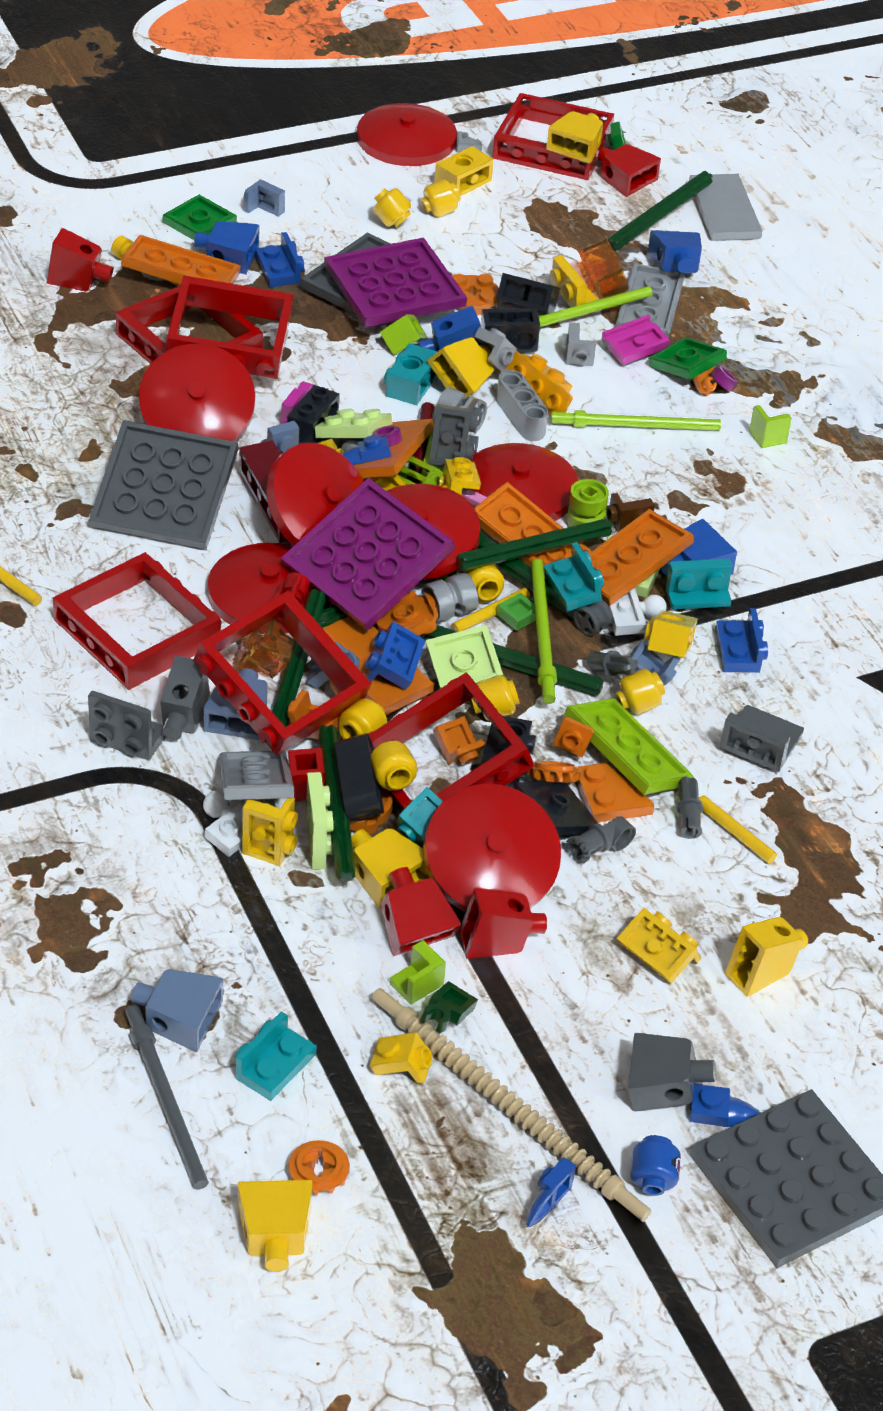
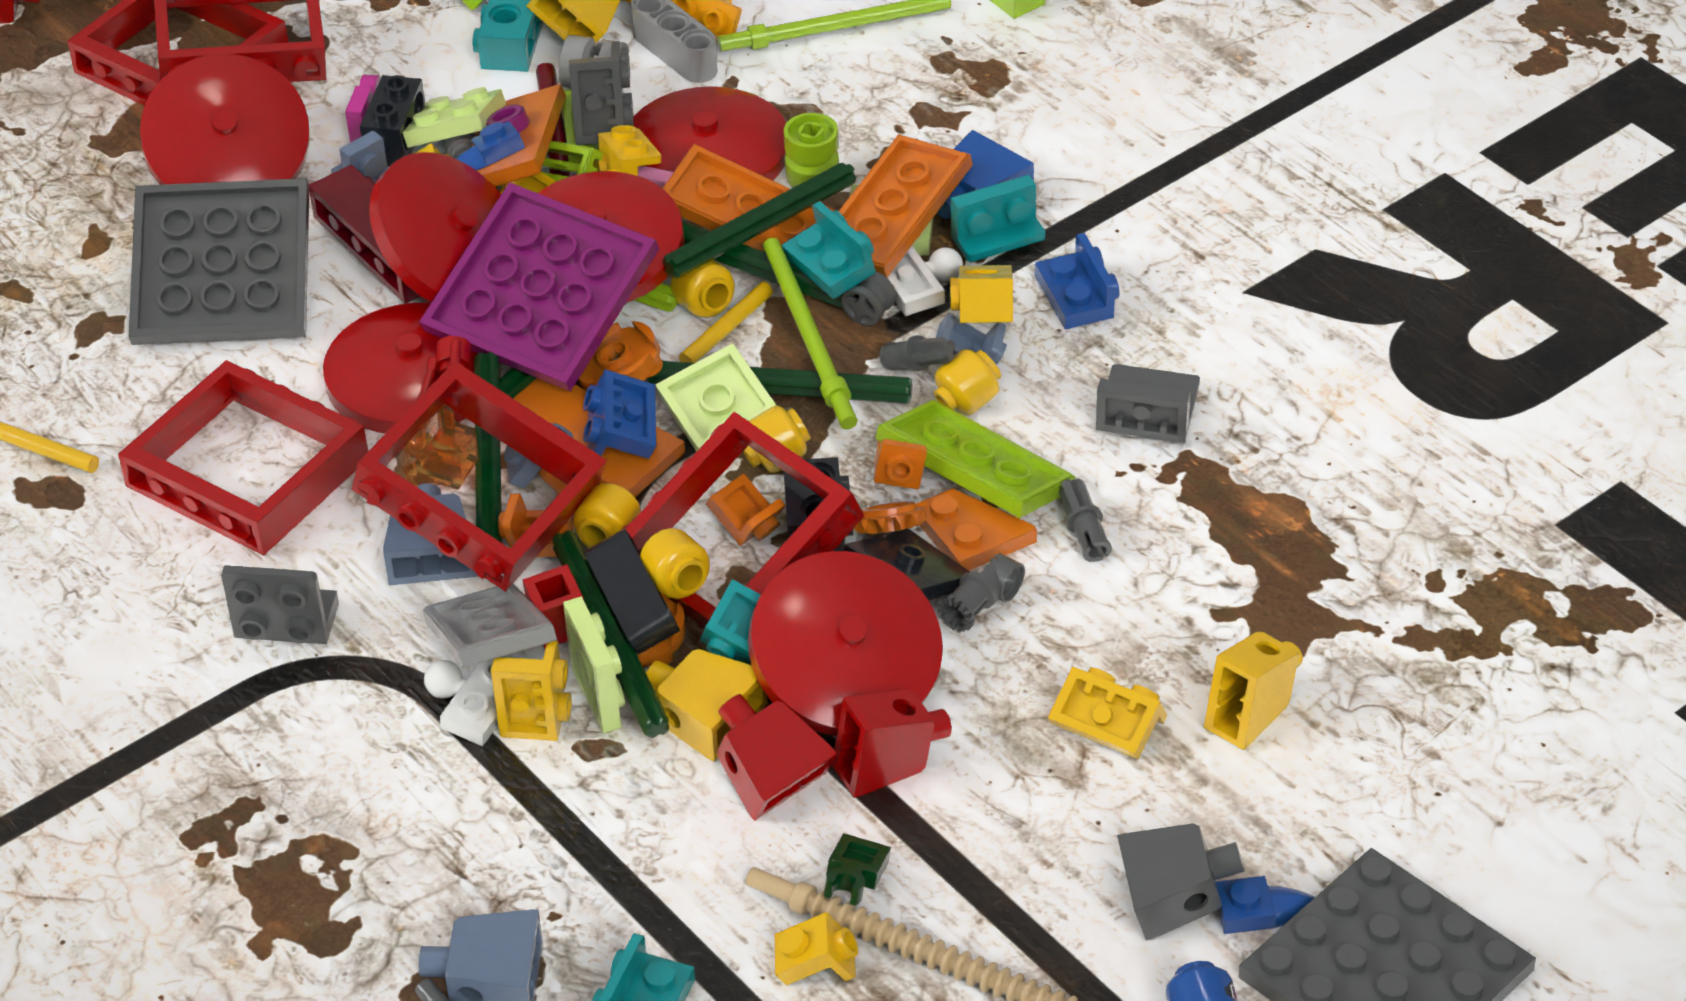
camera: 10 degrees left, 0 degrees up
dark grey torso [160,655,210,740] -> none
lime panel [390,940,446,1005] -> none
light grey wheel [421,572,479,622] -> none
bright green plate [497,593,536,631] -> none
reddish brown bracket [606,493,655,532] -> none
yellow bar [699,795,777,864] -> none

